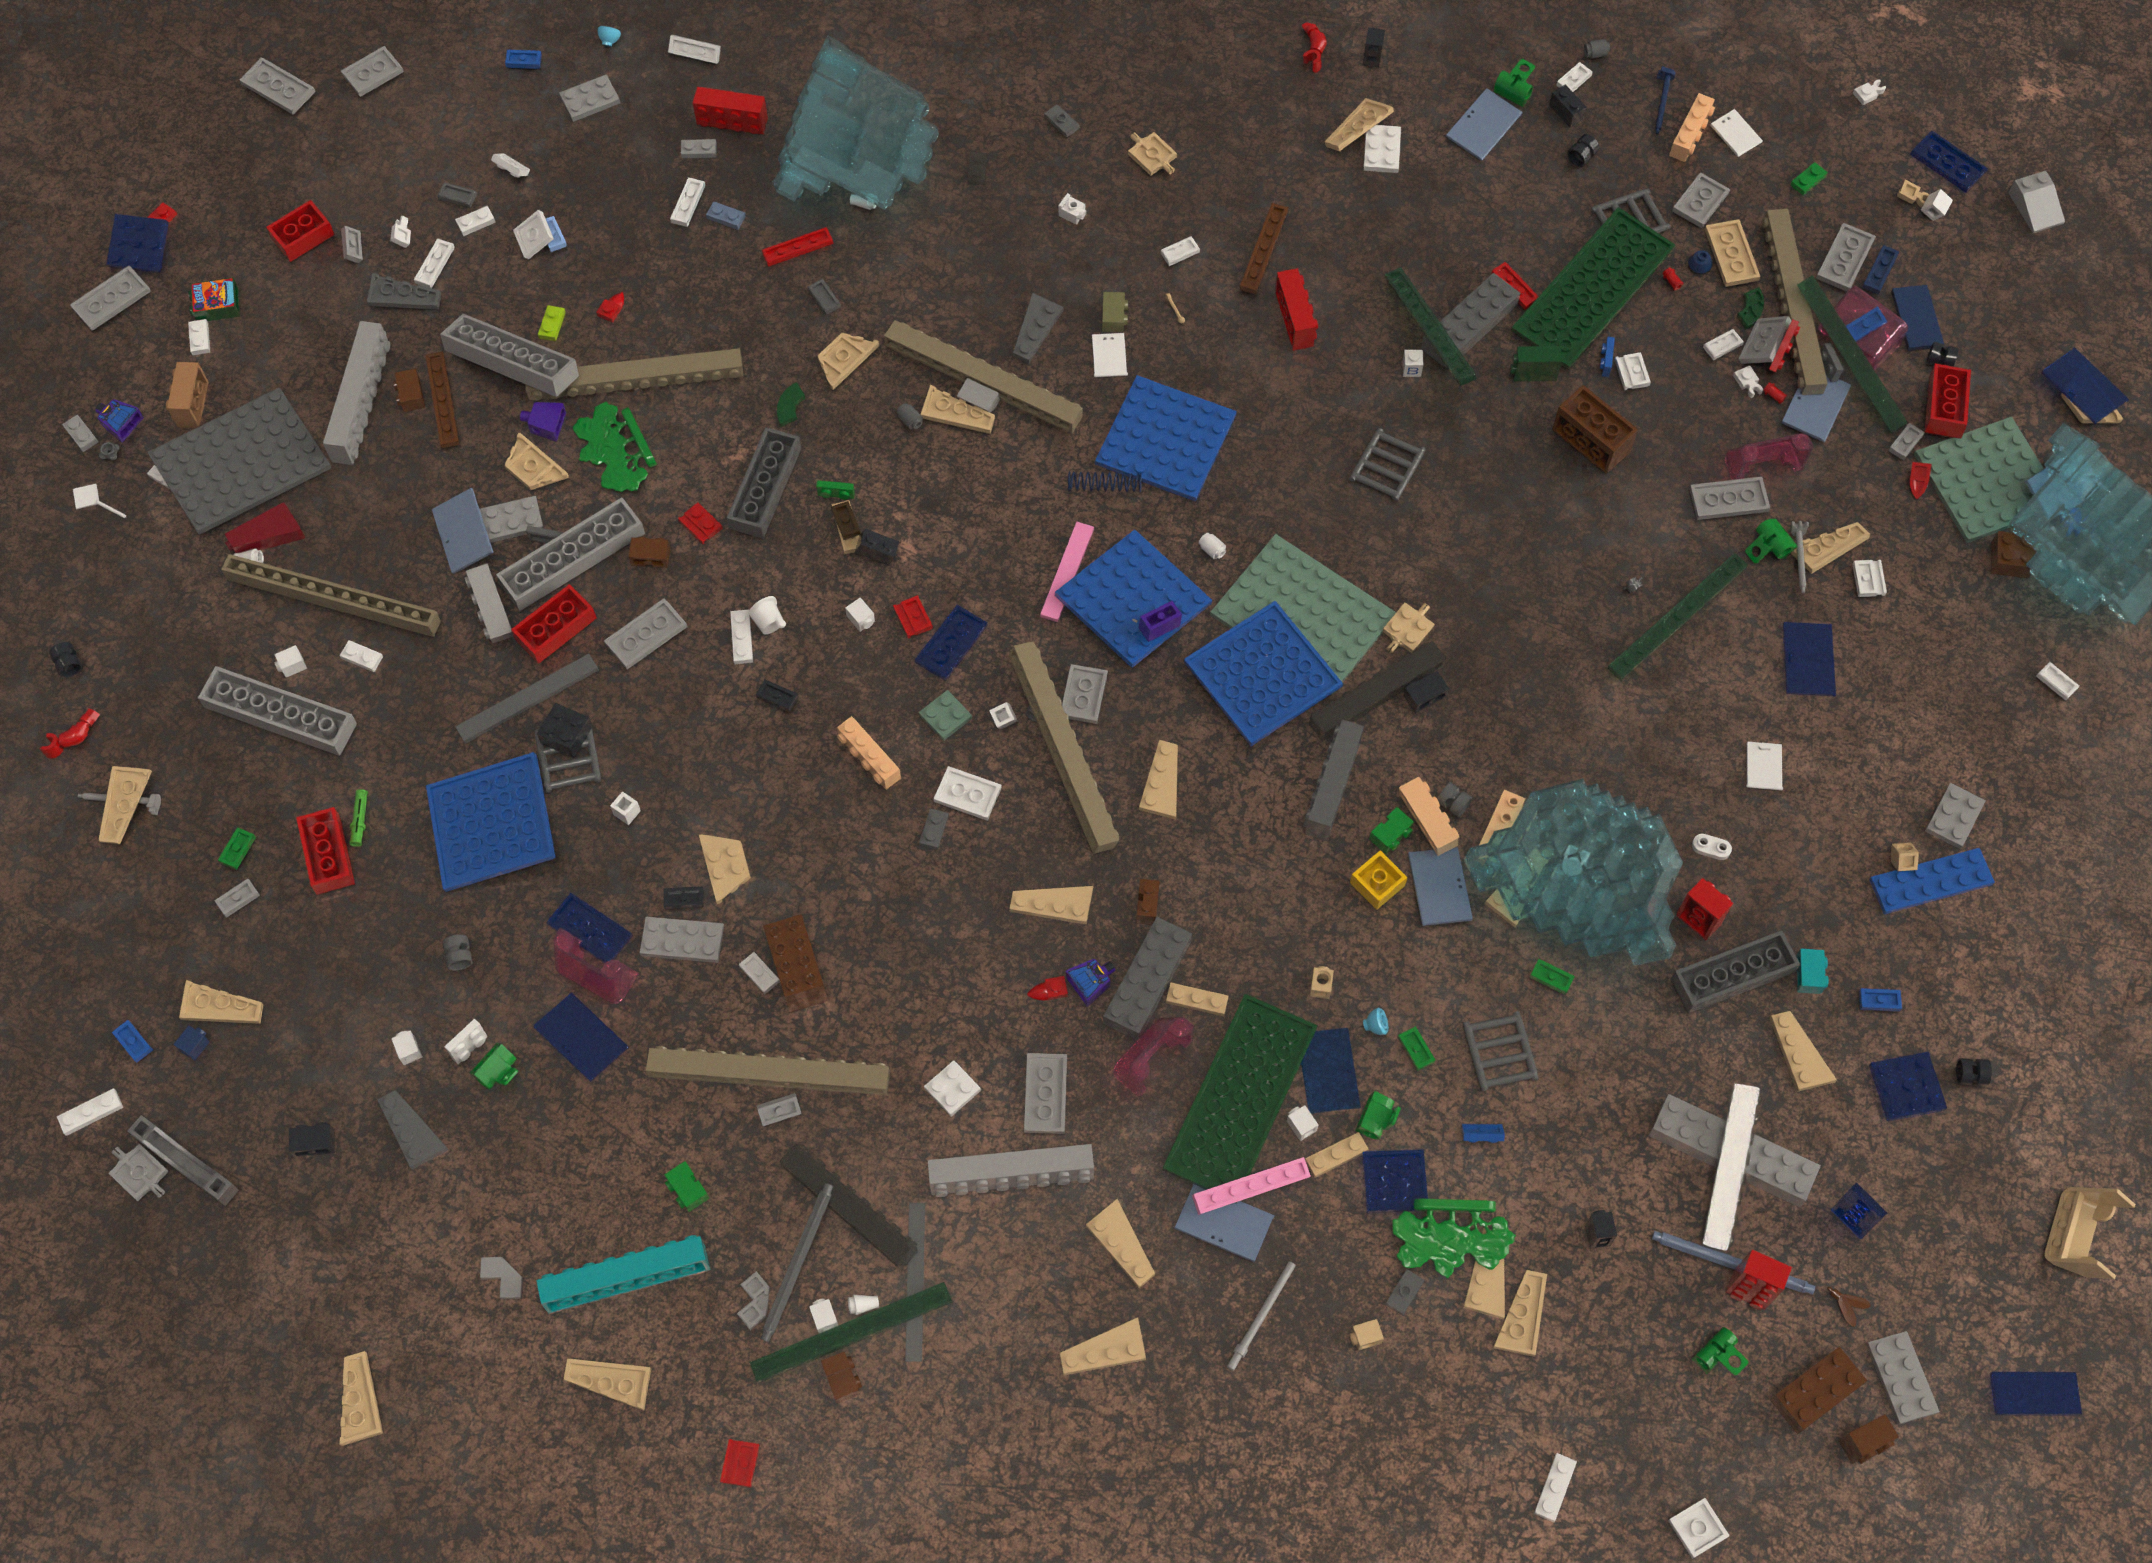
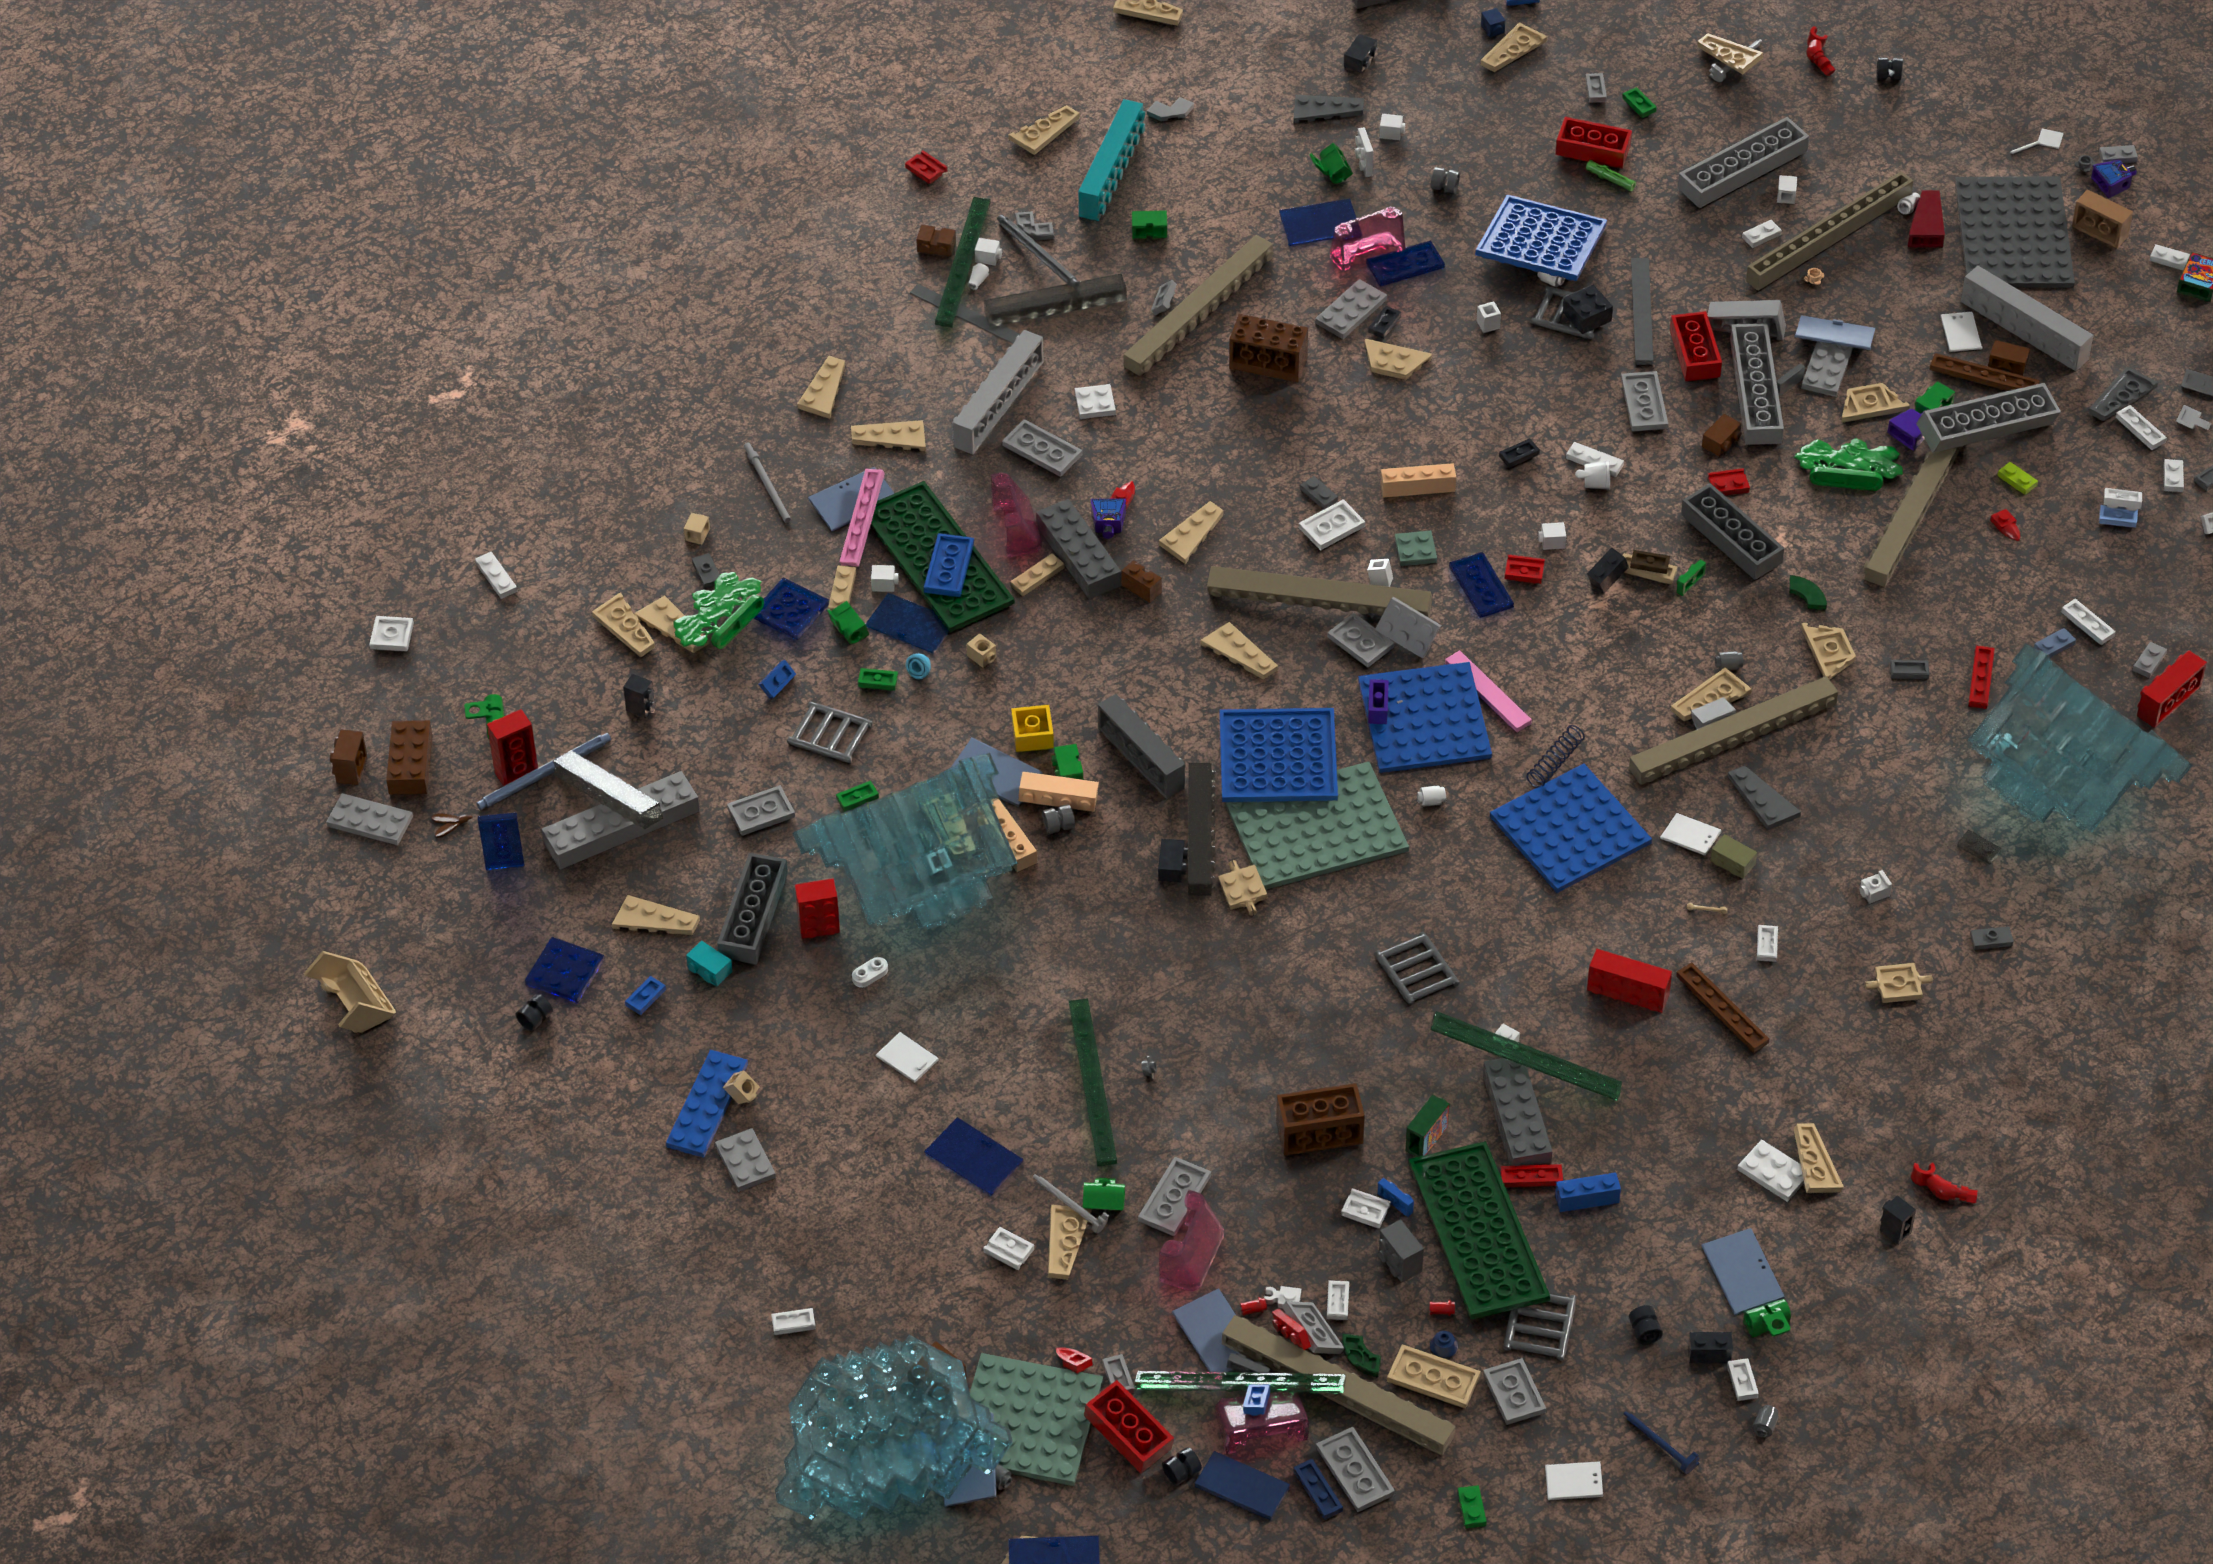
camera: 125 degrees right, 15 degrees down
light nougat brick [1669,93,1715,162] -> none
clear blue tile [1990,1372,2082,1416] -> none
none -> light grey plate [727,785,795,836]
none -> blue tile [923,533,974,597]
none -> light grey plate [1375,597,1441,658]
none -> dark grey brick [1378,1220,1424,1282]
none -> blue brick [1555,1172,1621,1212]
none -> light nougat plate [1804,268,1824,285]
none -> green brick [1914,381,1955,414]
none -> white container [1940,312,1982,352]

